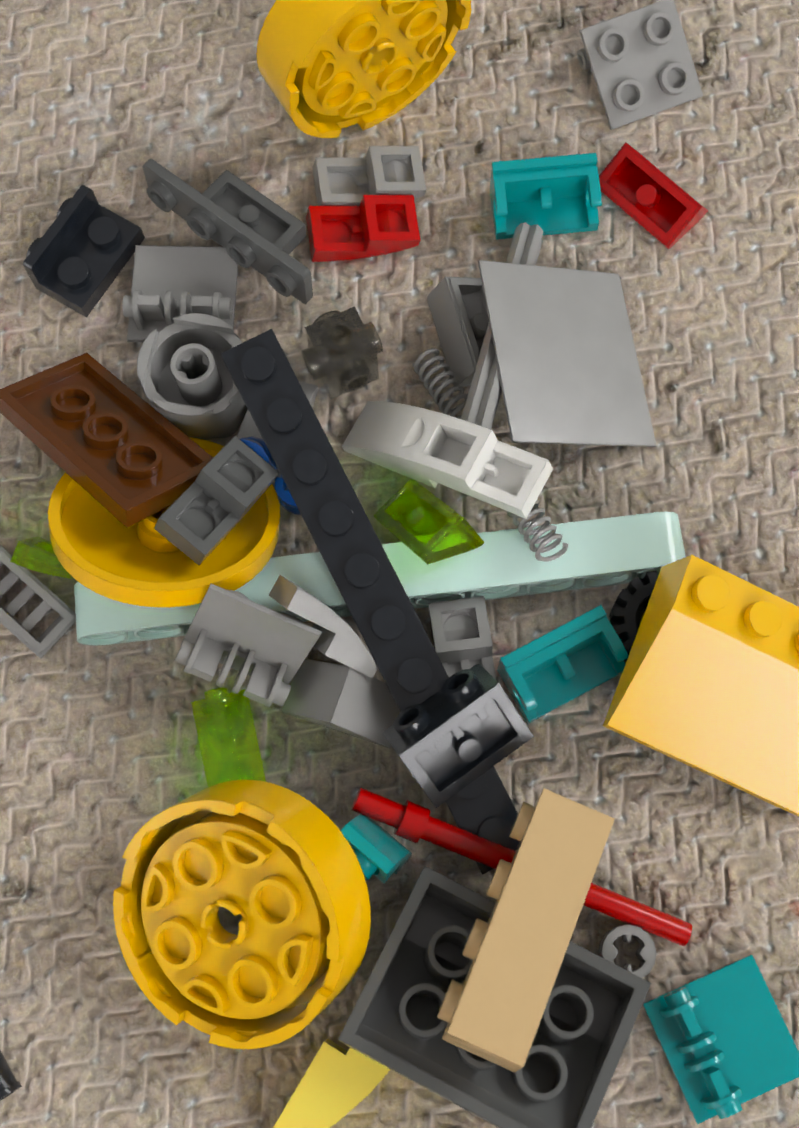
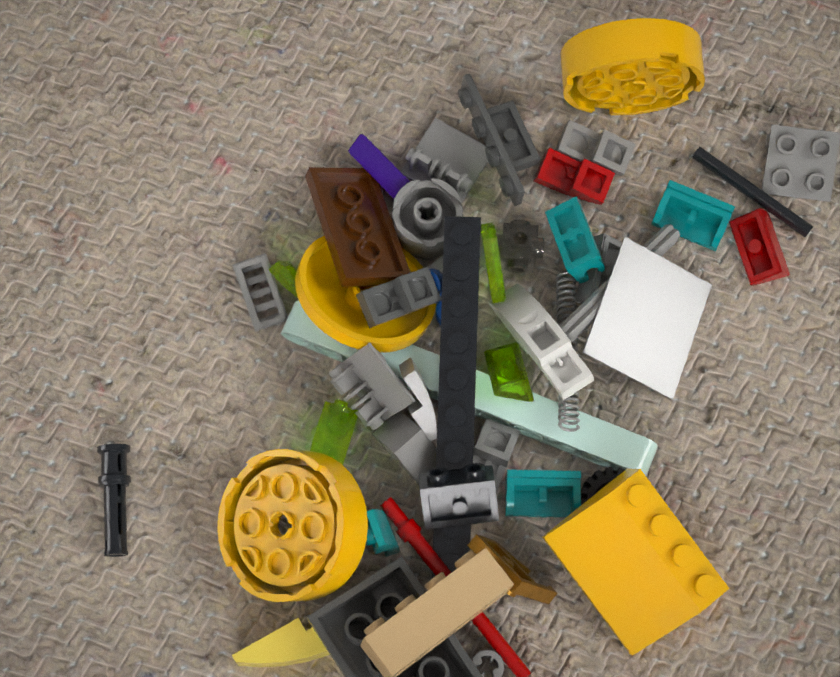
camera: 25 degrees right, 0 degrees up
black bracket [23,185,145,318] -> none
none -> dark purple slope [348,133,410,198]
none -> pearl gold wing [467,534,558,604]
none -> clear neon green tile [481,223,506,303]
none -> teal hinge [545,197,605,284]
none -> black bar [692,147,814,237]

